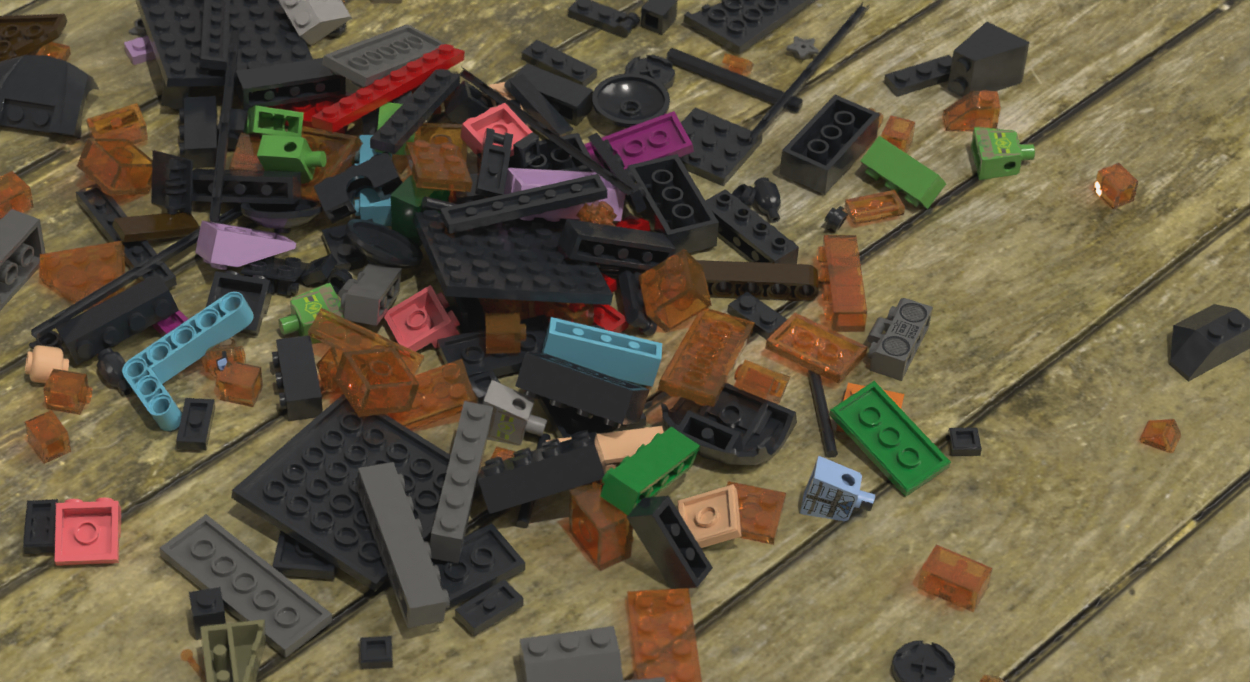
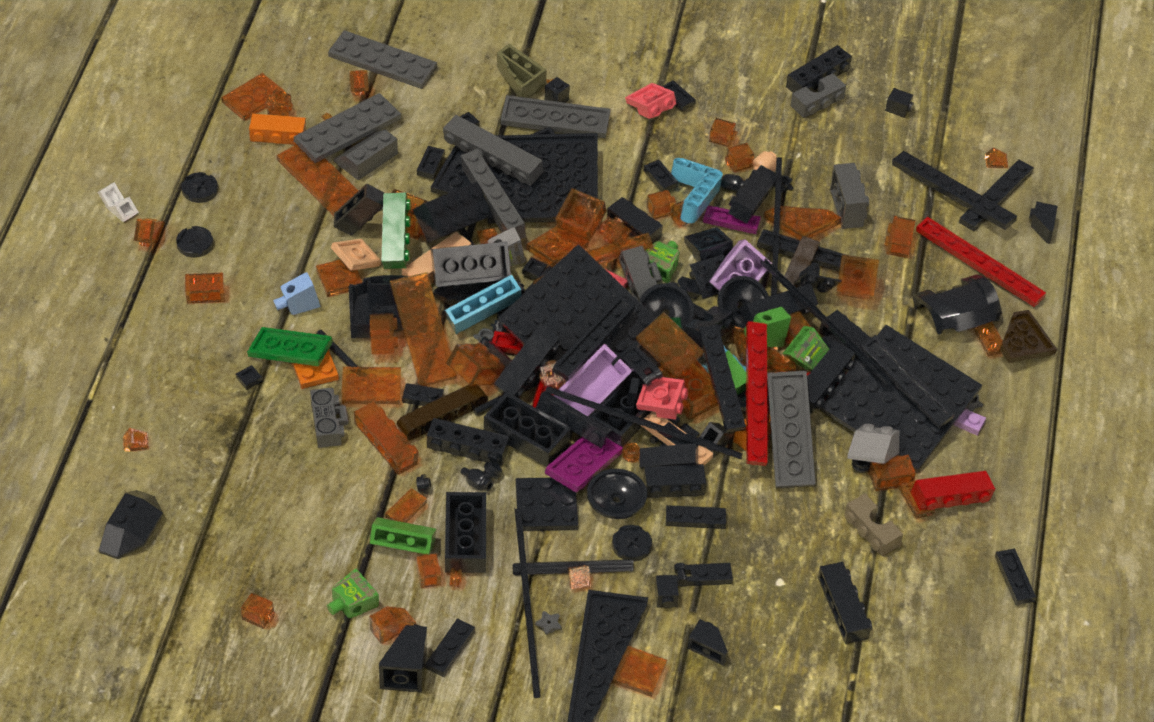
camera: 145 degrees right, 5 degrees up
clear orange brick [86,103,148,156] -> none

